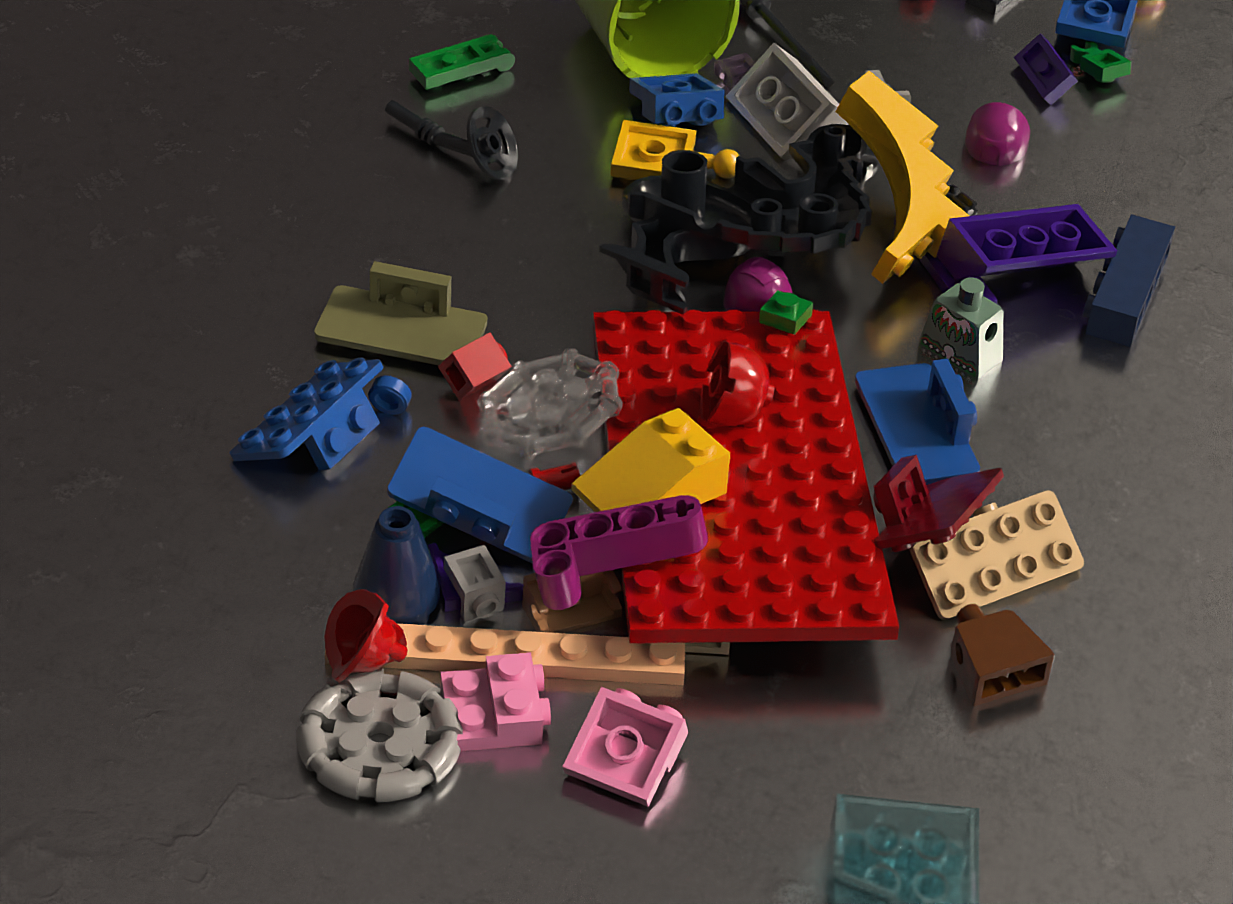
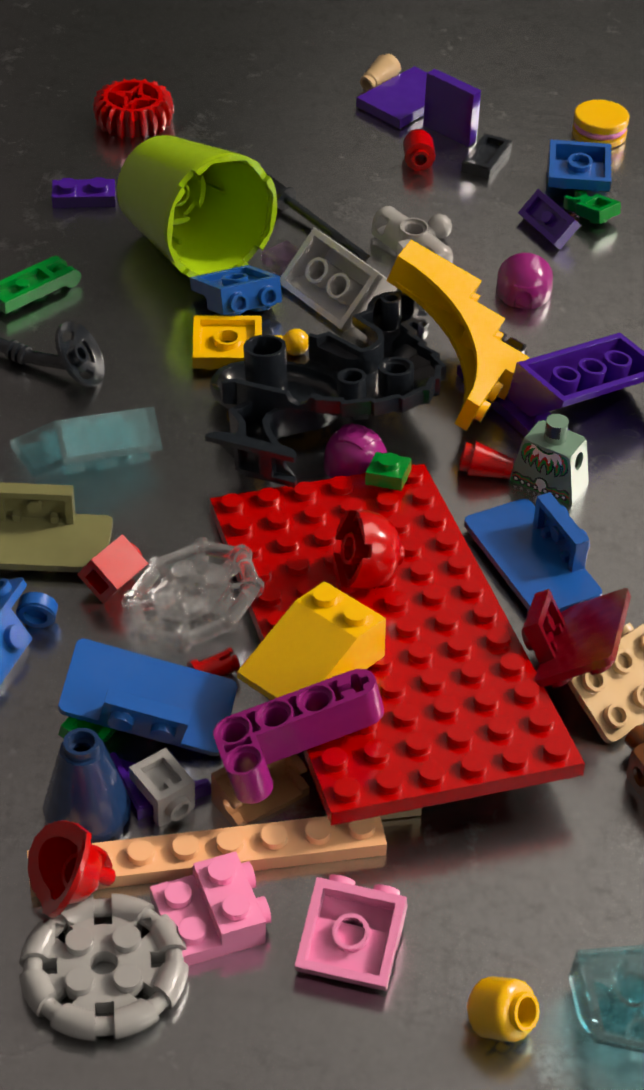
camera: 10 degrees left, 0 degrees up
none -> clear light blue wedge [10,406,163,477]
none -> light grey piece [371,206,453,263]
none -> red cone [458,441,514,480]
none -> yellow head [467,976,540,1043]

